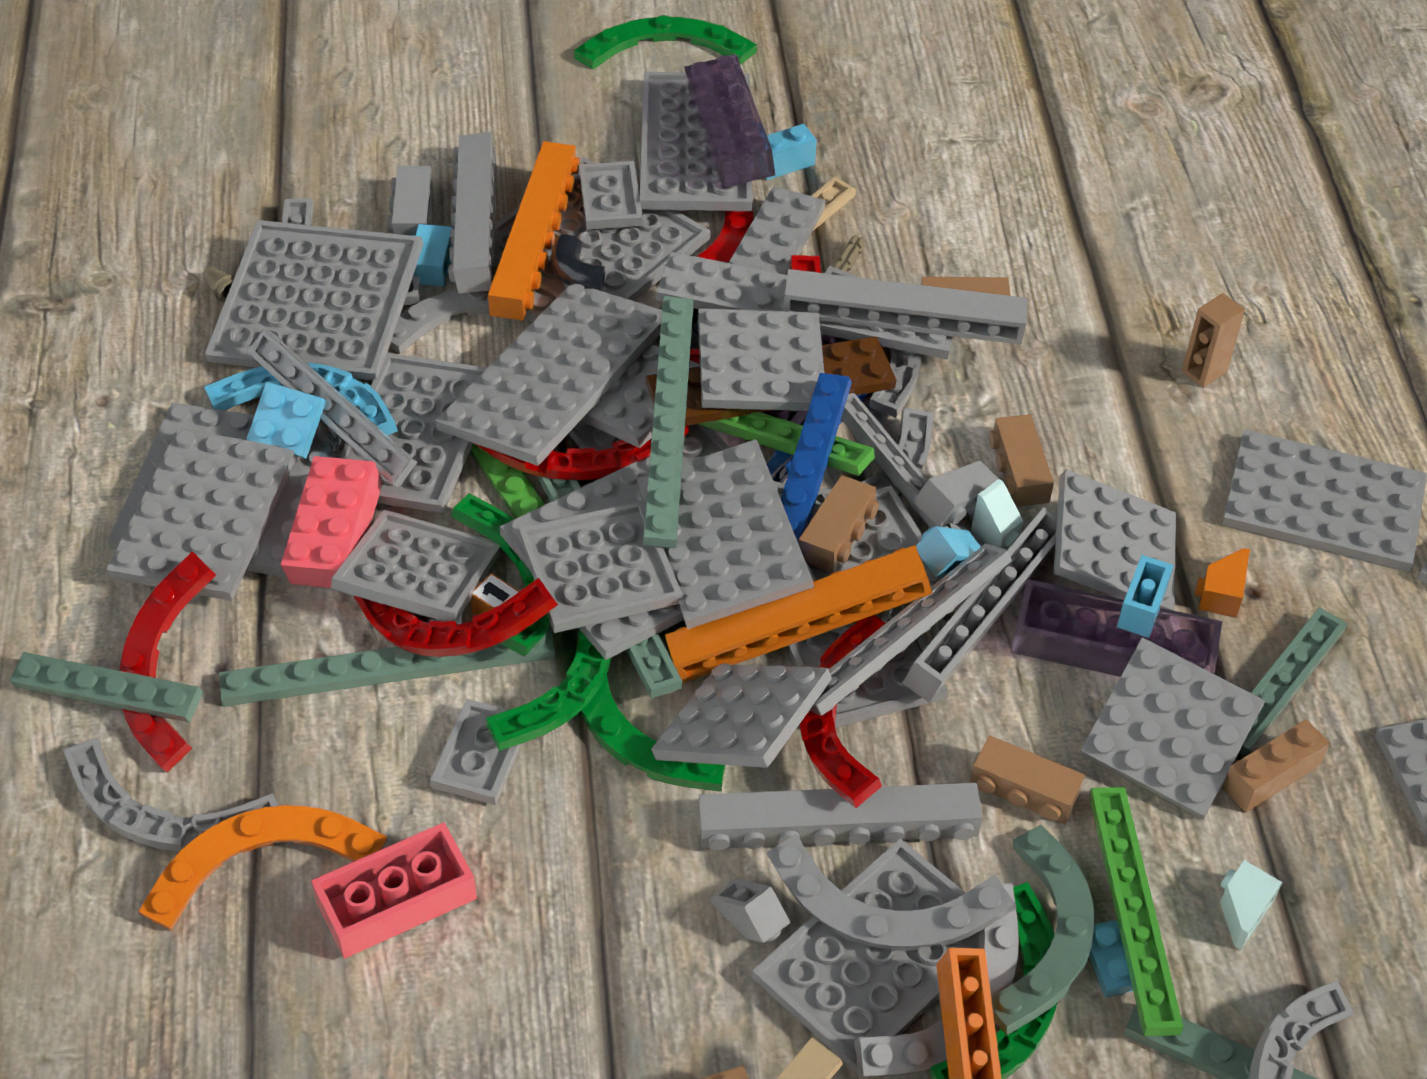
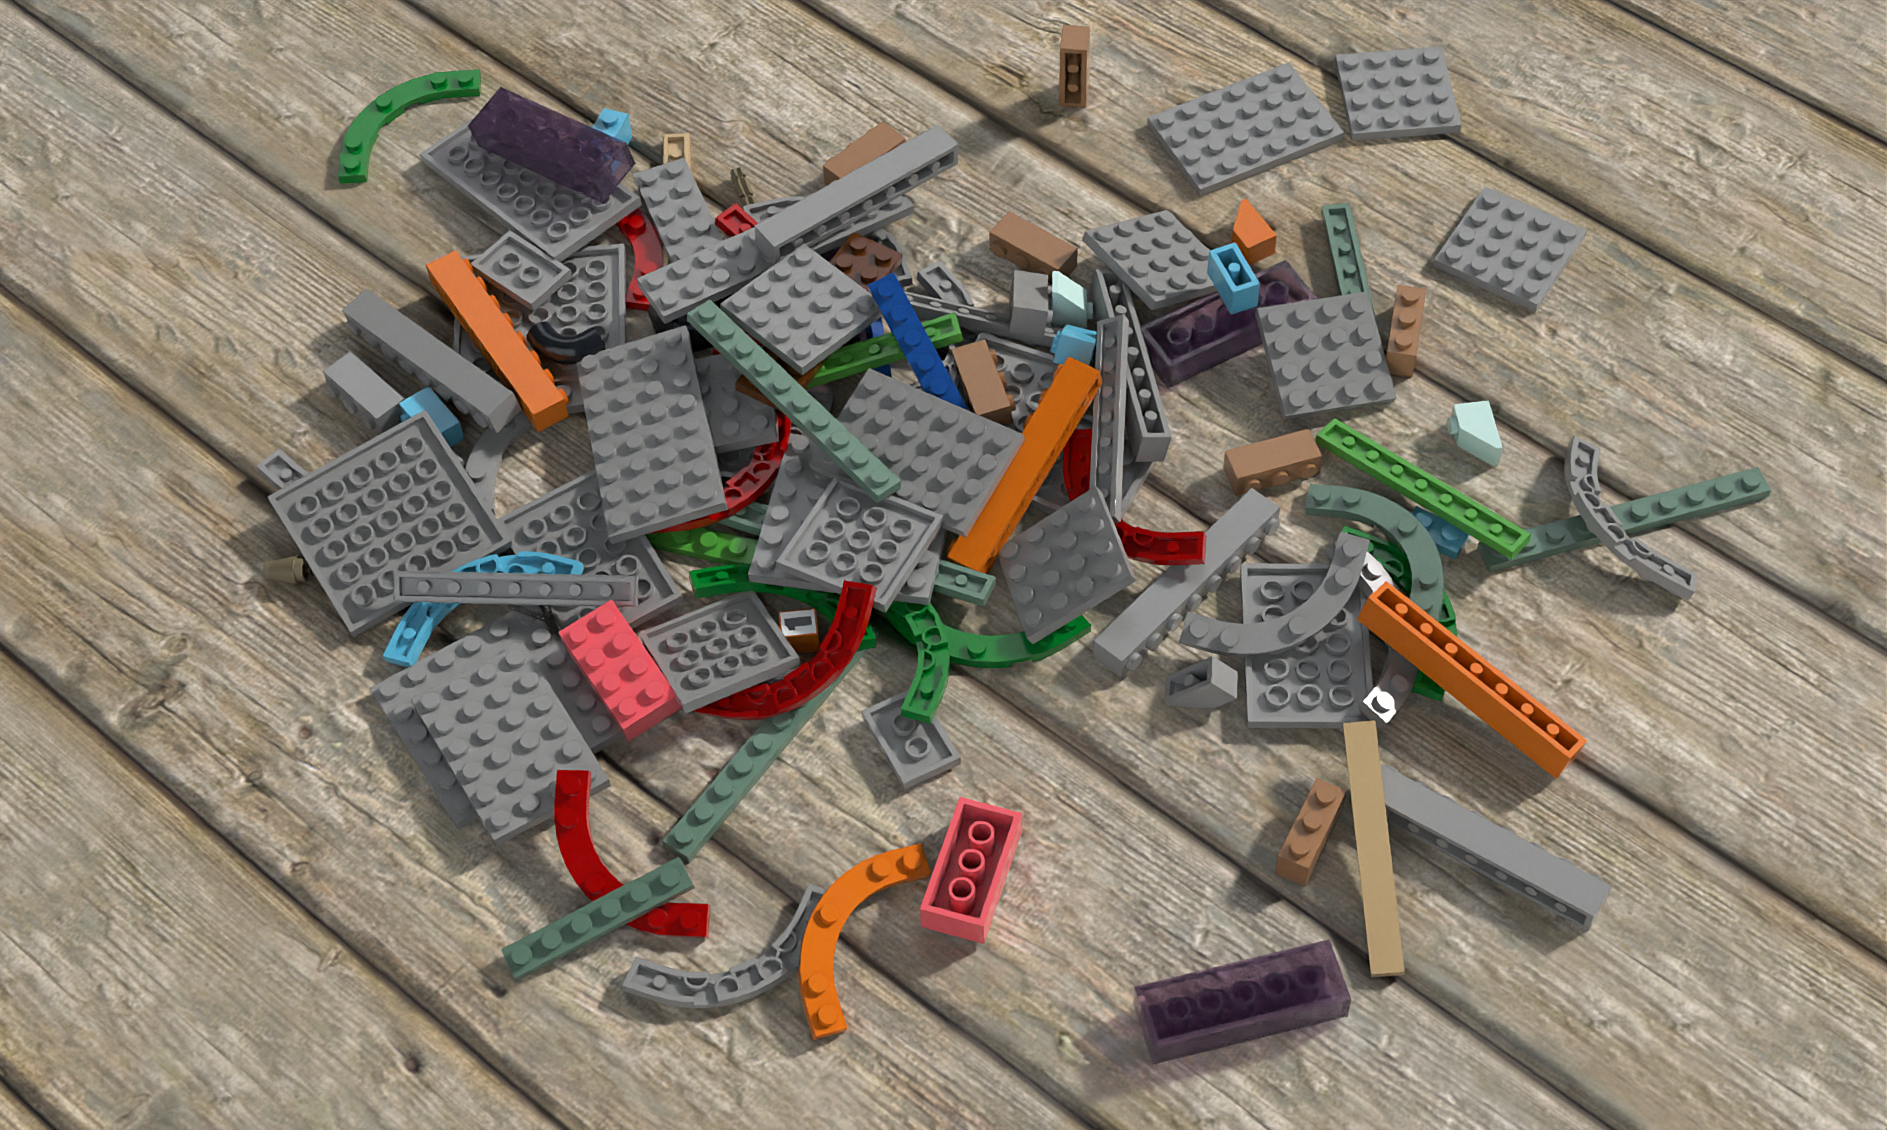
camera: 40 degrees left, 5 degrees up
medium azure plate [246,382,326,459] -> none

